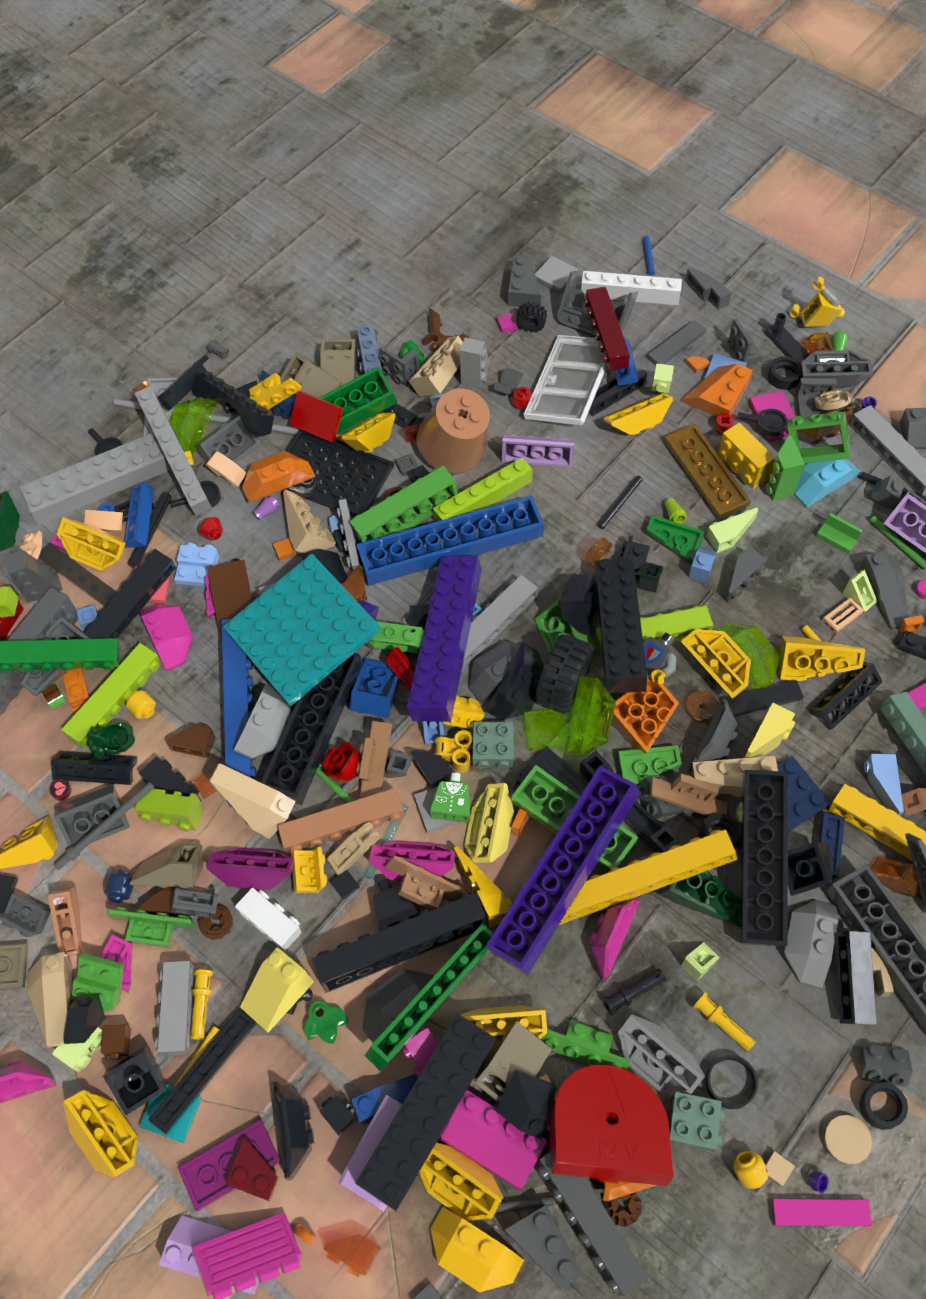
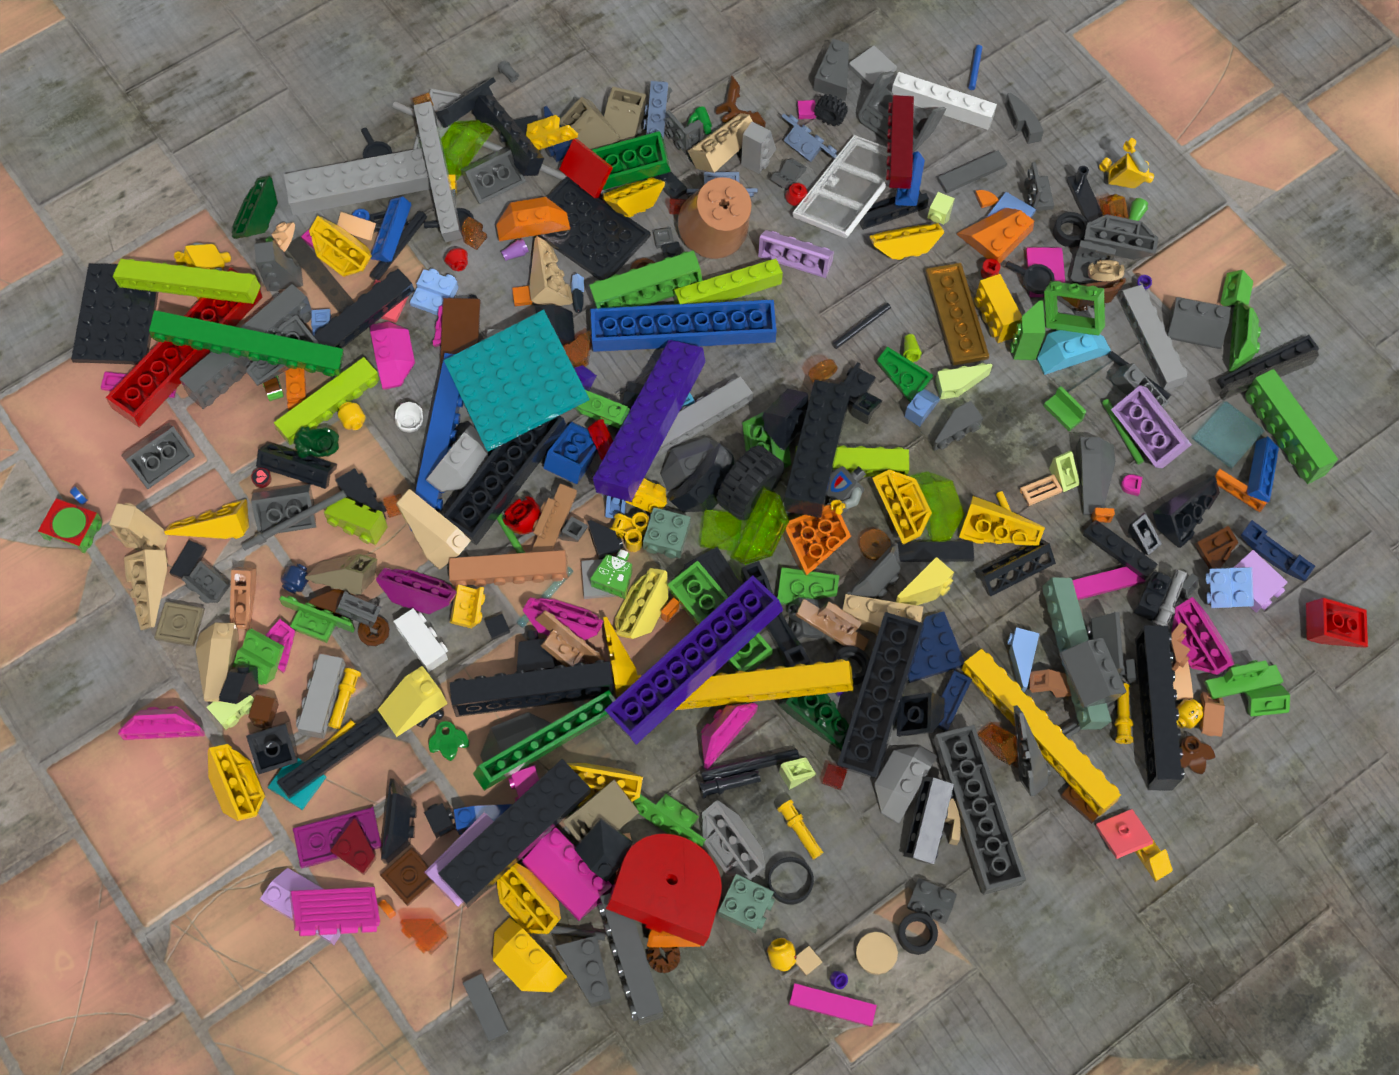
camera: 10 degrees right, 5 degrees up
reddish brown slope [166,725,215,758] -> none
light nougat slope [206,451,247,487] -> none
tan hinge [327,822,380,875] -> none
light grey hinge [337,499,361,573] -> none
none -> reddish brown tile [380,847,433,906]
none -> white hair [395,402,423,433]
none -> clear orange leg [462,217,487,250]
none -> black axle [701,748,799,782]
none -> sand blue bracket [782,113,838,162]
none -> clear red tile [822,763,847,790]

